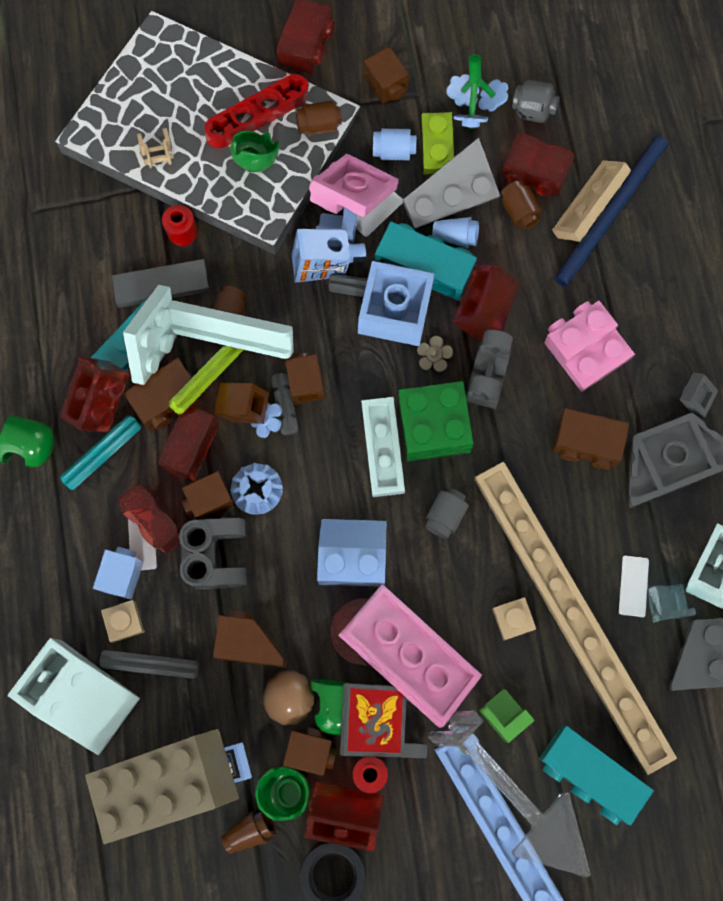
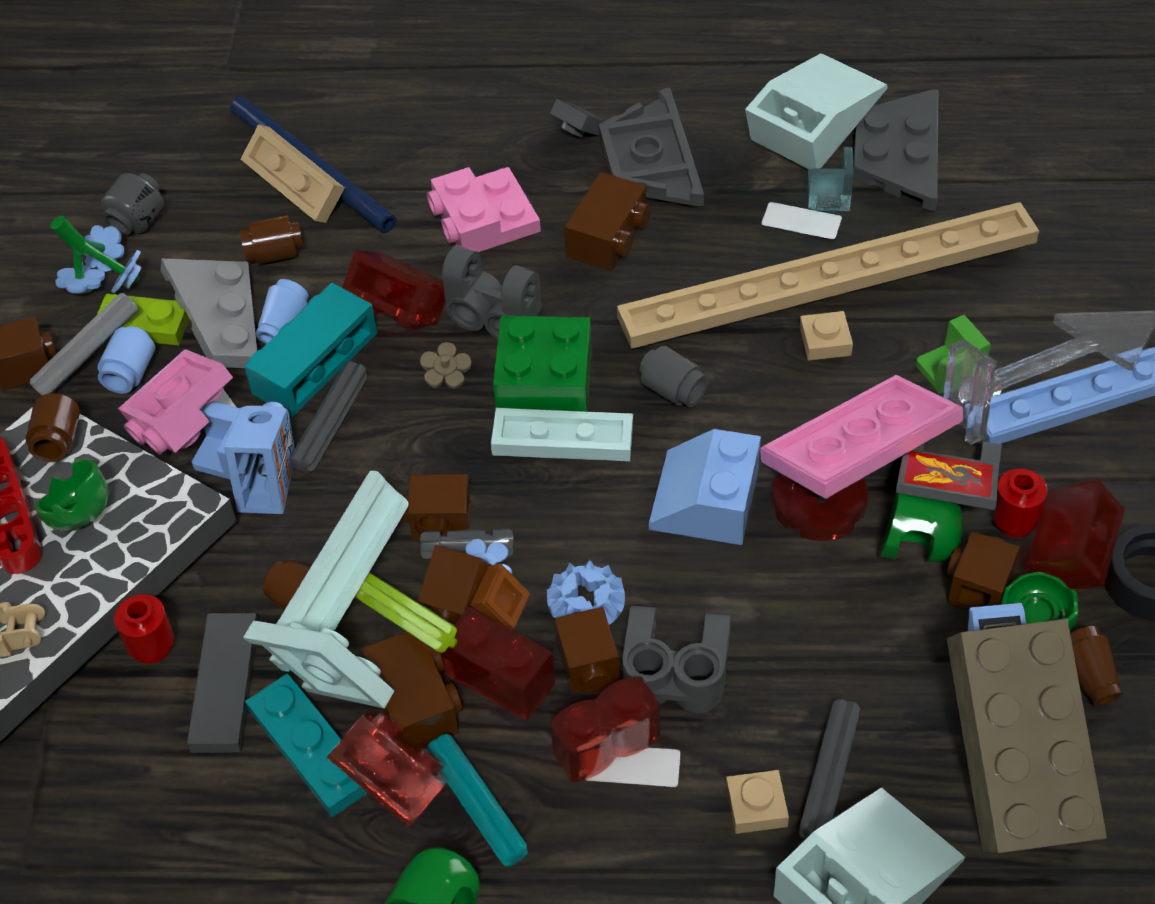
camera: 80 degrees left, 25 degrees down
light blue brick [93,547,143,600] -> none
reddish brown slope [213,610,289,668] -> none
medium nougat hair [263,670,314,725] -> none
light blue slope [358,261,435,346] -> none
clear red brick [502,134,575,196] -> none
teal brick [538,725,654,826] -> none
none -> light grey axle [30,293,138,396]
none -> dark orange tile [470,564,531,634]

